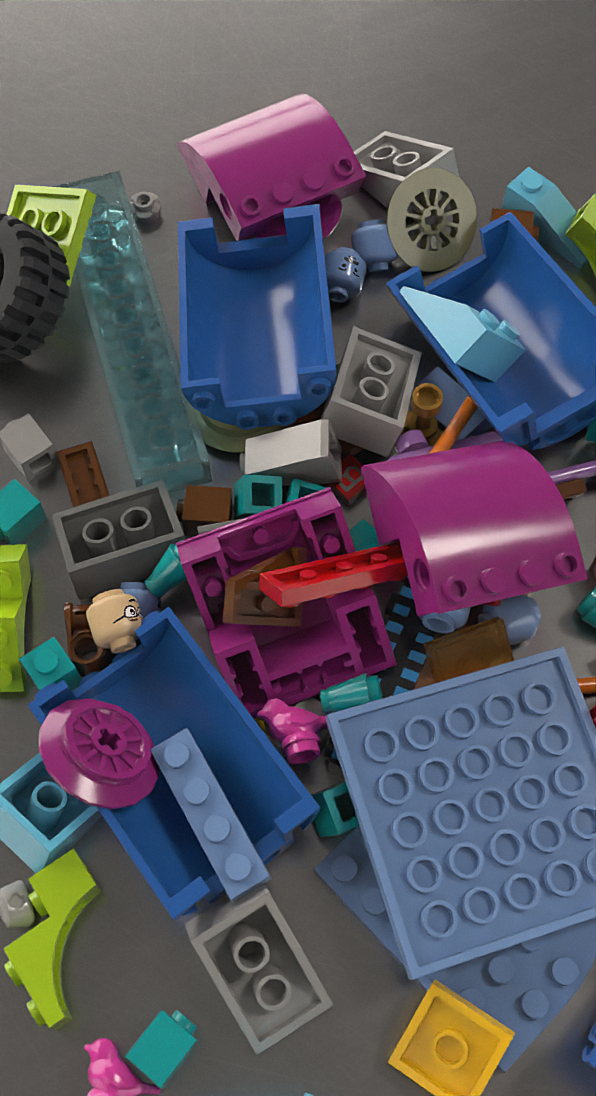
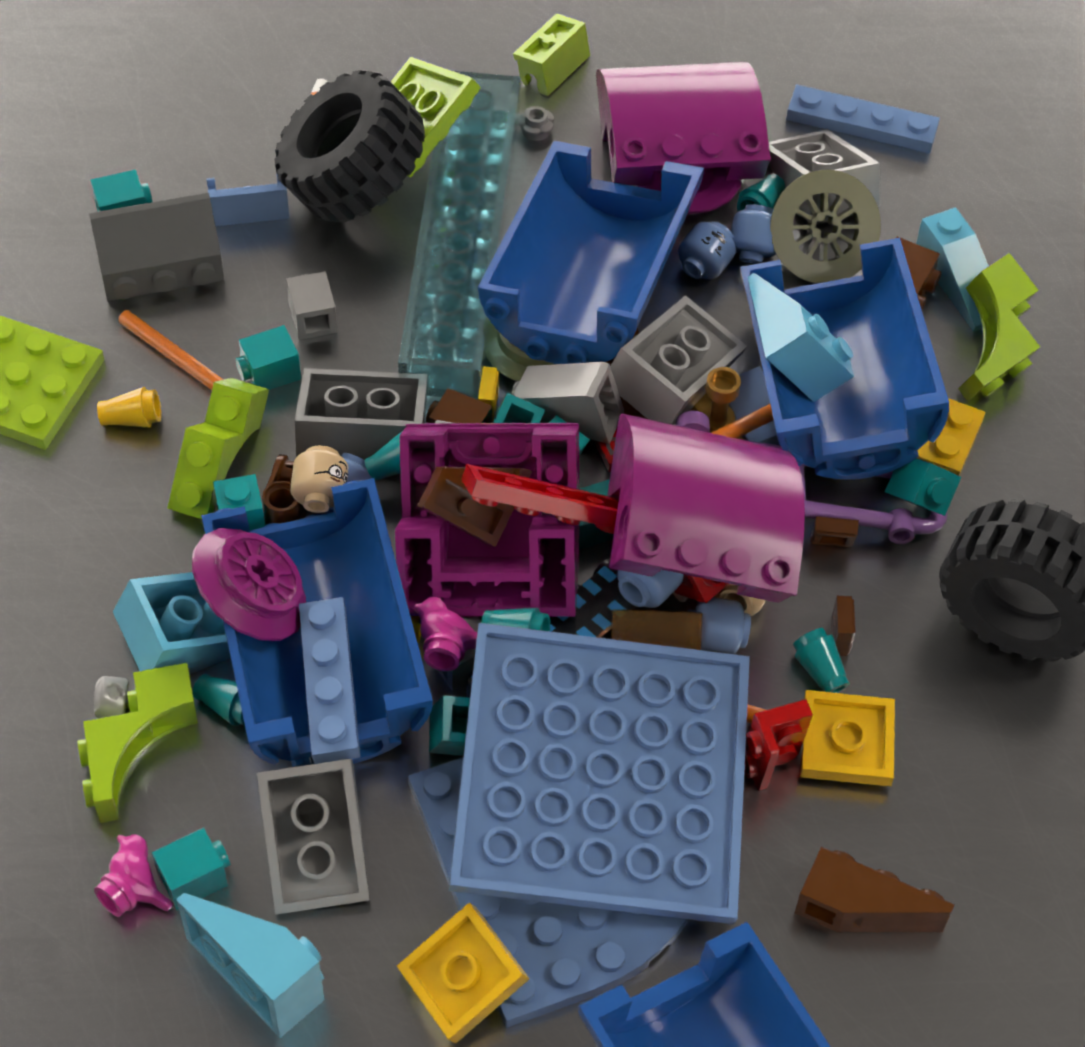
camera: 20 degrees right, 10 degrees down
reddish brown plate [56,441,110,507] -> none
none -> teal cone [193,674,245,726]
none -> yellow tile [478,366,499,421]
none -> lime hinge [513,13,591,96]
none -> teal cone [737,174,785,211]
none -> medium blue plate [786,84,940,154]

